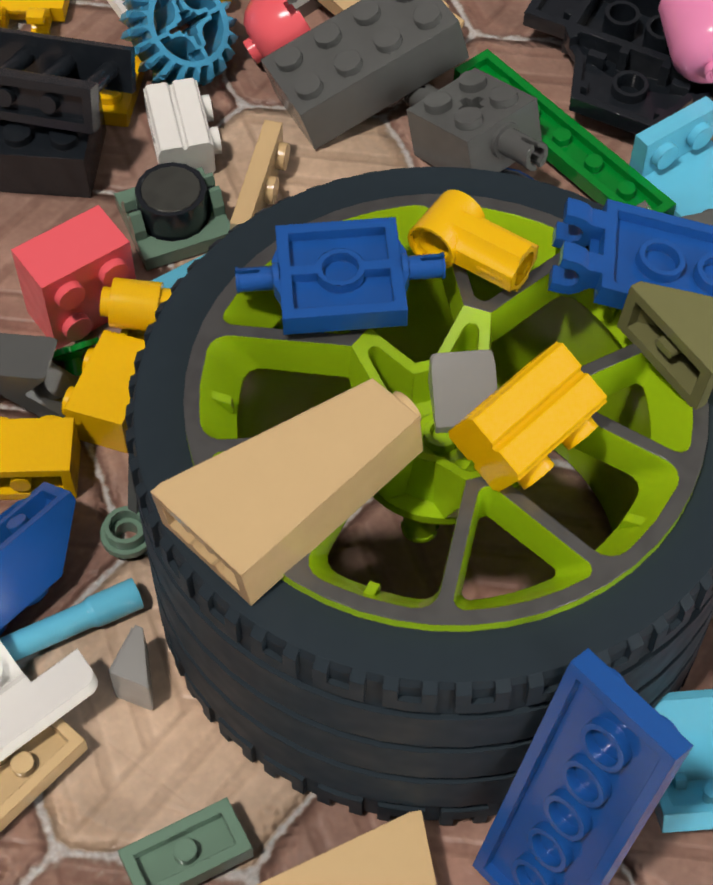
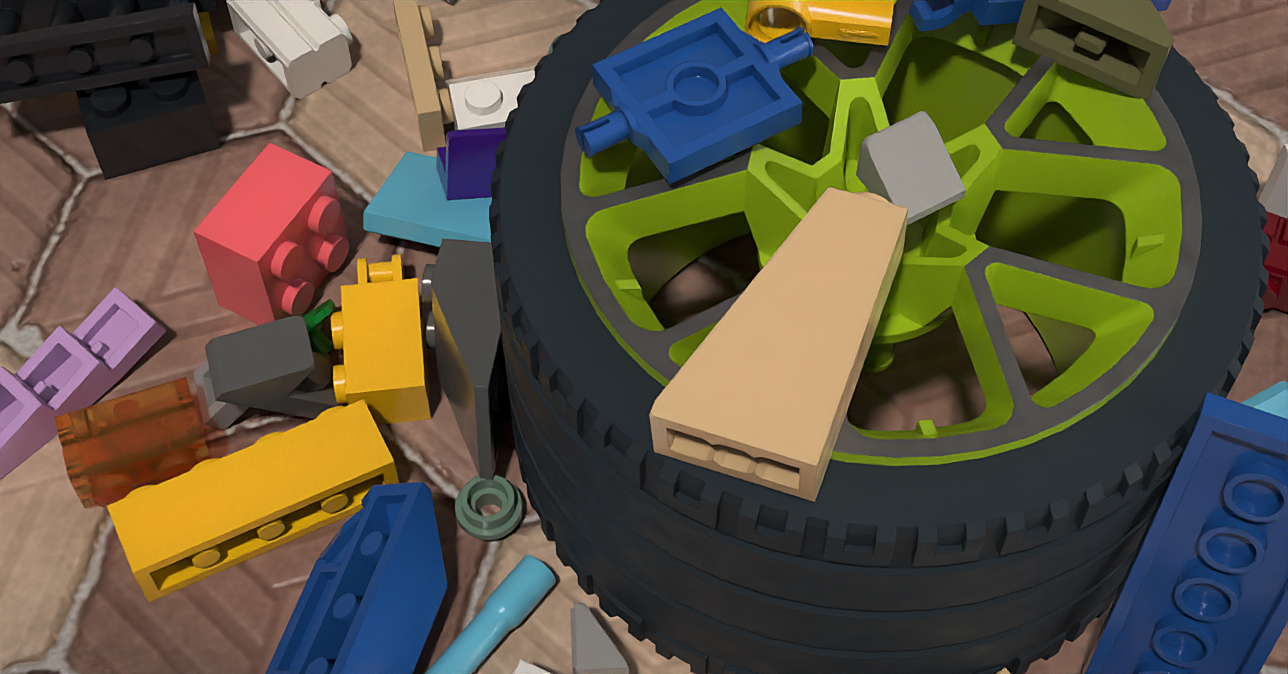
camera: 25 degrees left, 0 degrees up
yellow brick [100,277,171,331] -> none
piece [114,162,230,271] -> none
yellow brick [448,341,607,492] -> none

